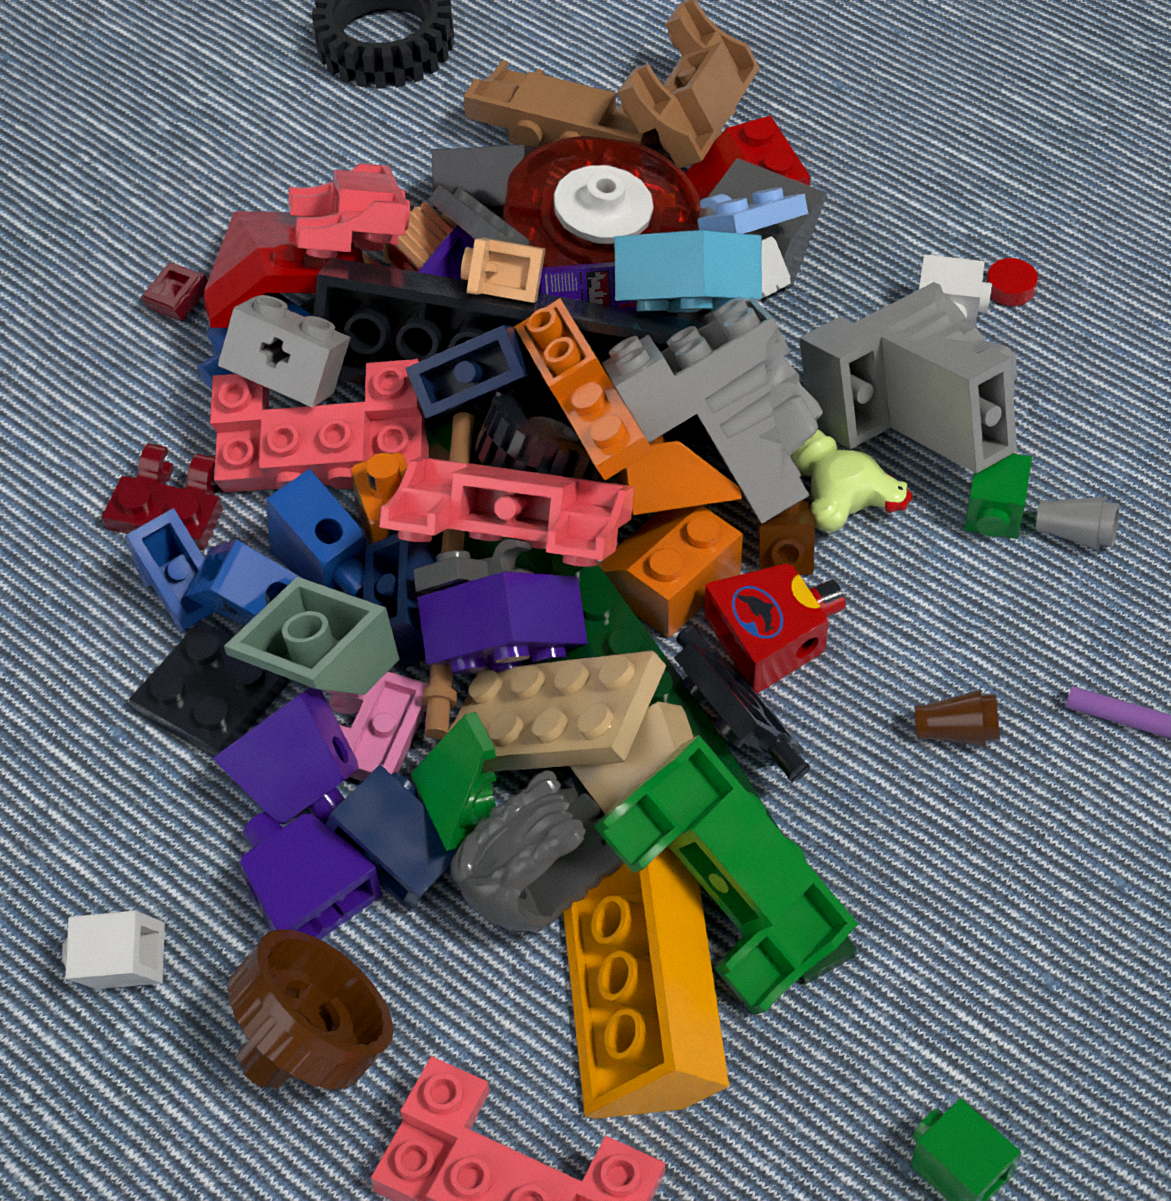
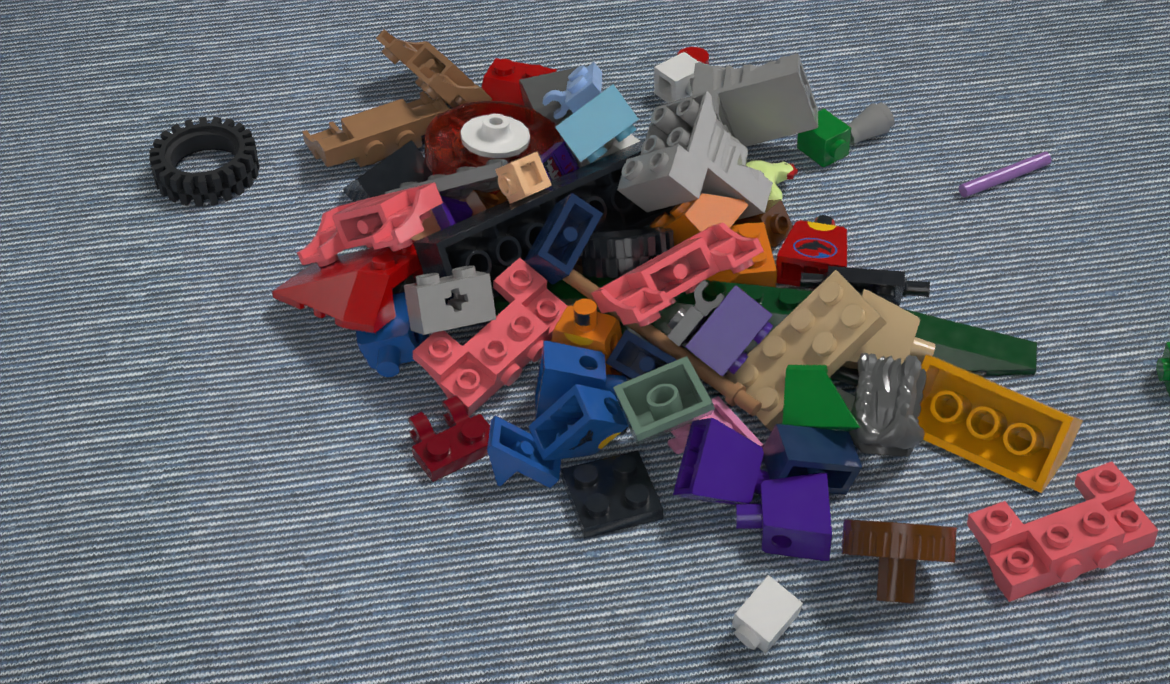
camera: 50 degrees left, 10 degrees down
dark red tile [141,262,208,322] -> none
orange slope [515,298,653,480] -> none
green bracket [593,735,858,1015] -> none
reddish brown cone [915,689,1000,746] -> none

